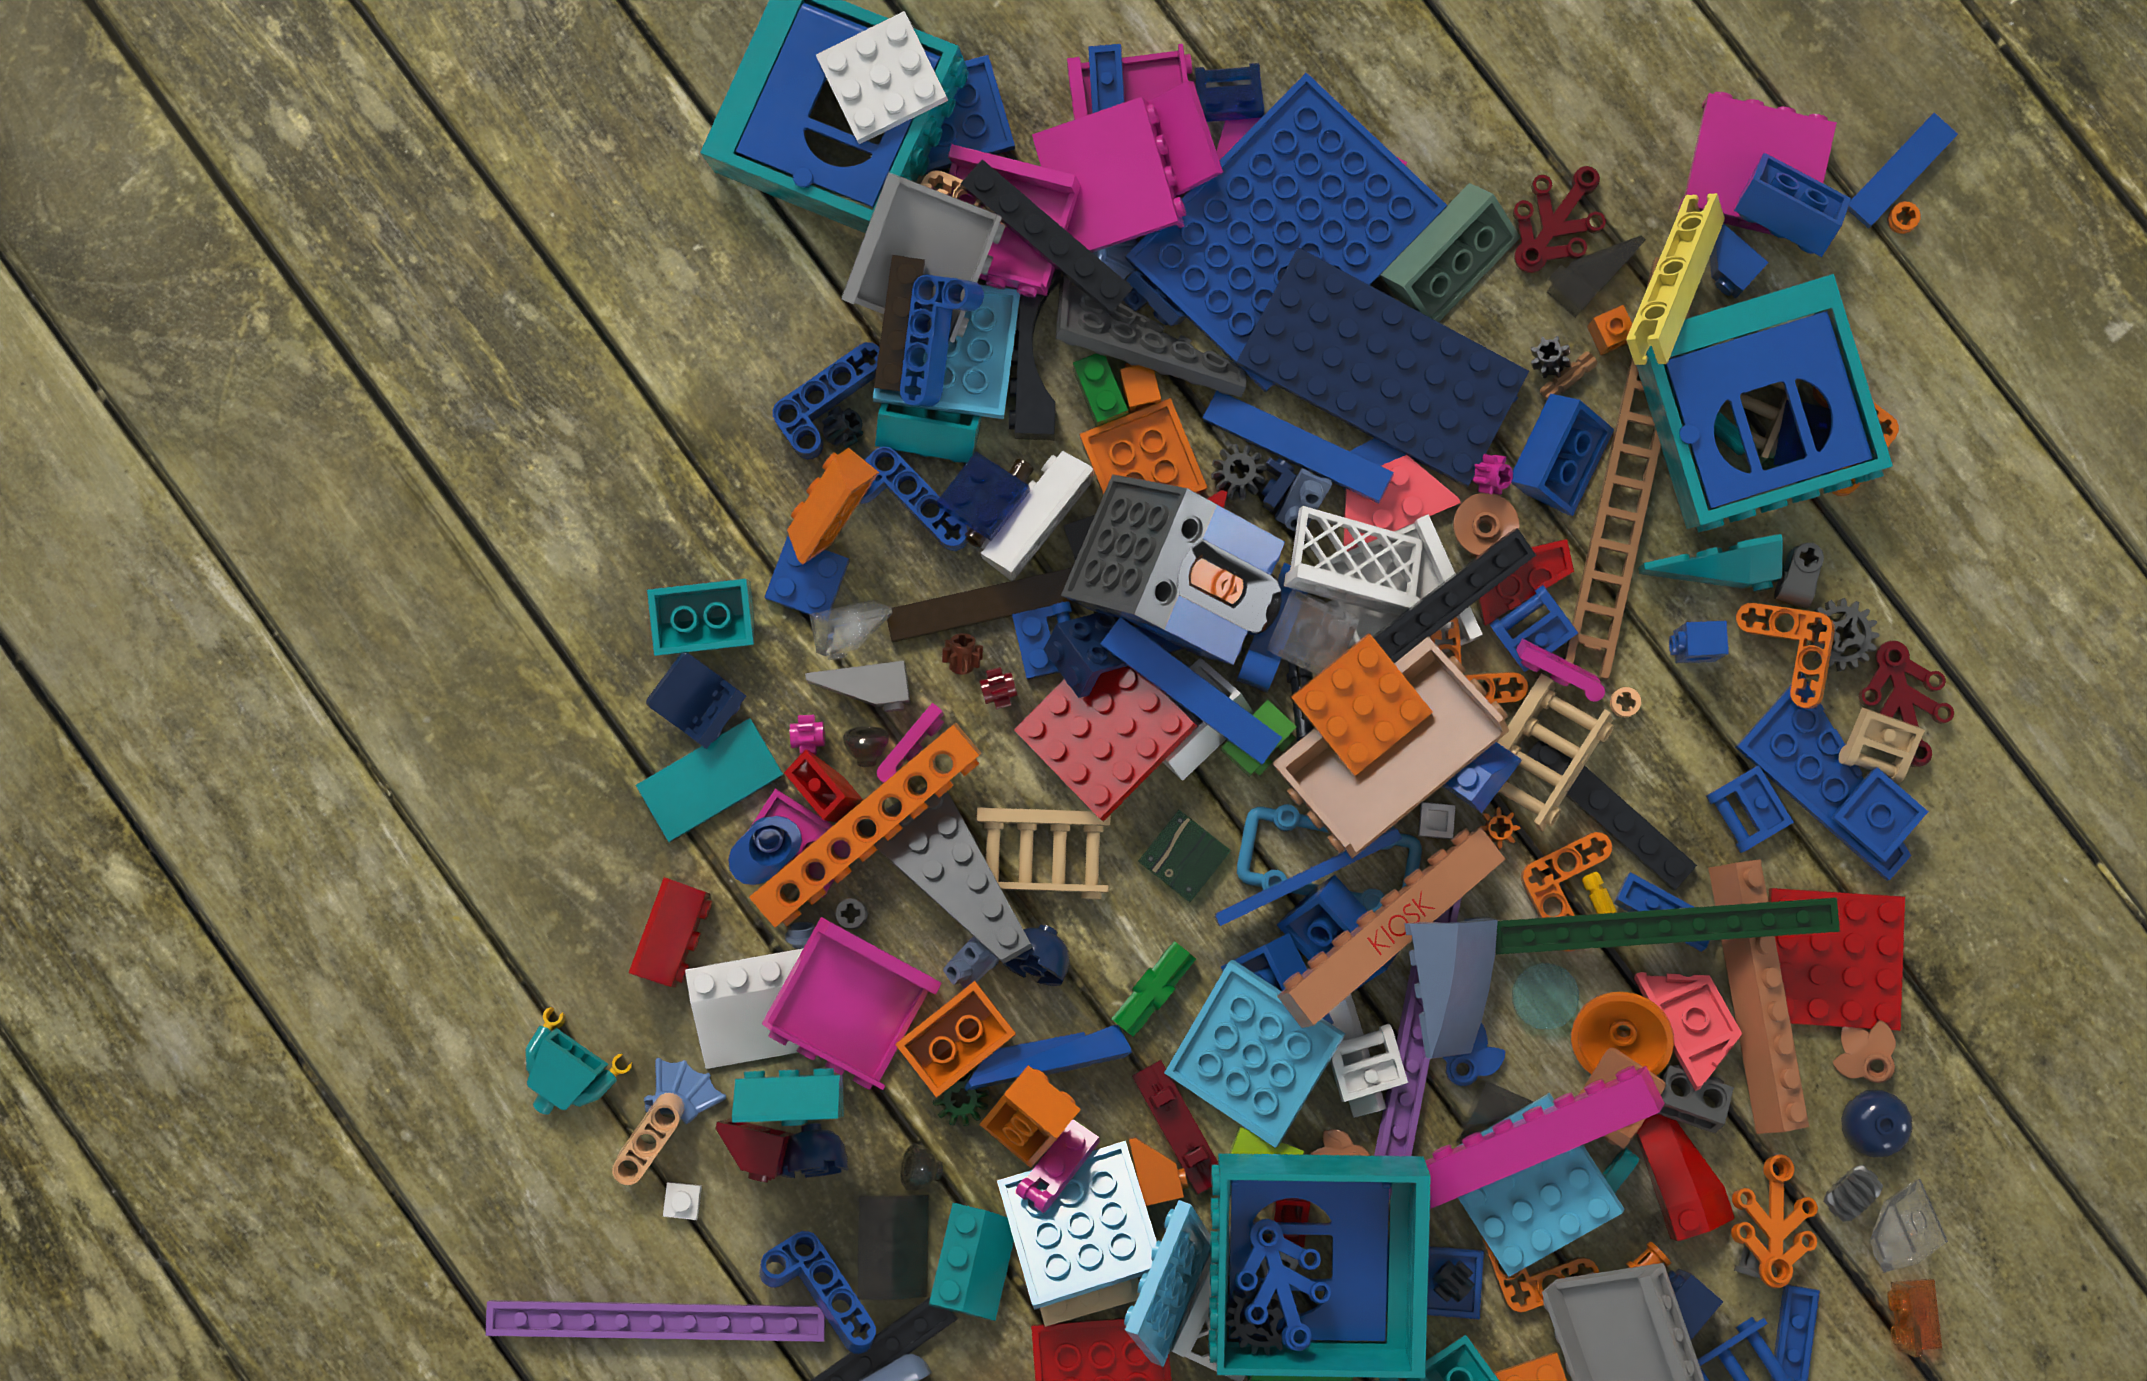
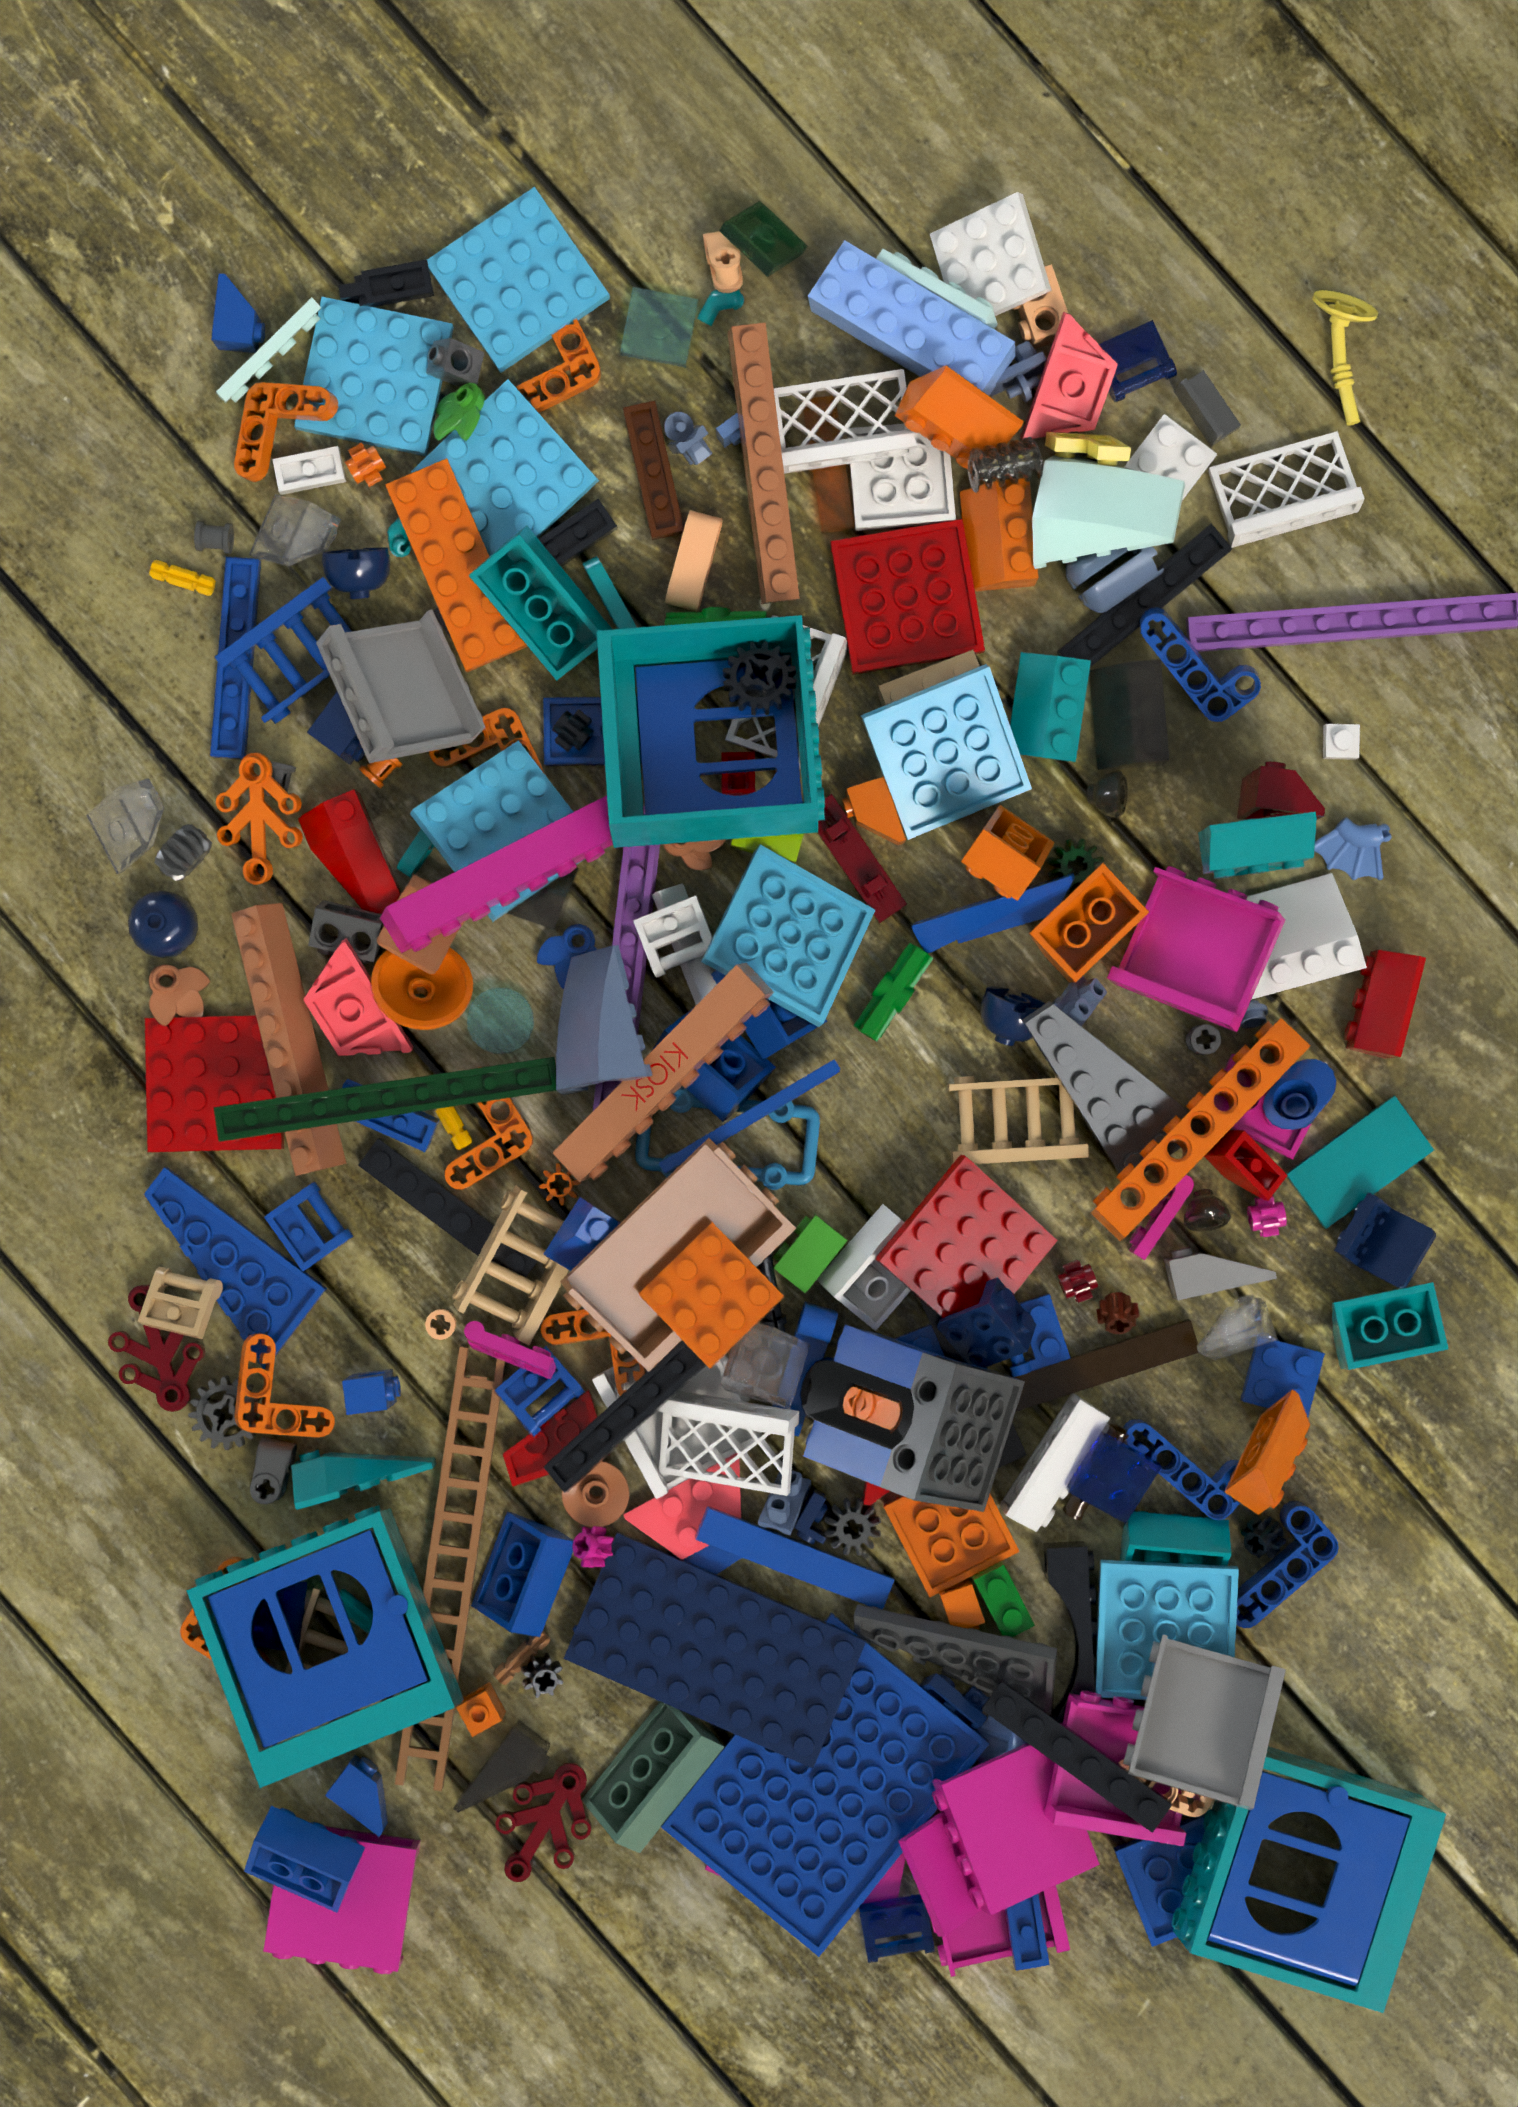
camera: 175 degrees right, 5 degrees up
teal torso [525,1007,632,1115] -> none
light nougat beam [612,1093,684,1185] -> none
dark blue cylinder [781,1123,849,1178] -> none
white plate [816,11,948,144] -> none
dark brown plate [874,255,925,391] -> none
blue beam [900,275,984,407] -> none
dark pink plate [1015,1120,1100,1213] -> none
blue tile [1100,617,1282,765] -> none
medium azure plate [1124,1200,1210,1367] -> none
clear green tile [1138,809,1231,903] -> none
blue plant [1235,1219,1331,1351] -> none
white plate [1418,802,1455,839] -> none
light yellow piece [1626,193,1725,365] -> none
blue plate [1831,767,1929,862] -> none
blue tile [1847,113,1958,229] -> none
orange bush [1887,201,1921,234] -> none
clear orange bracket [1887,1279,1942,1357] -> none

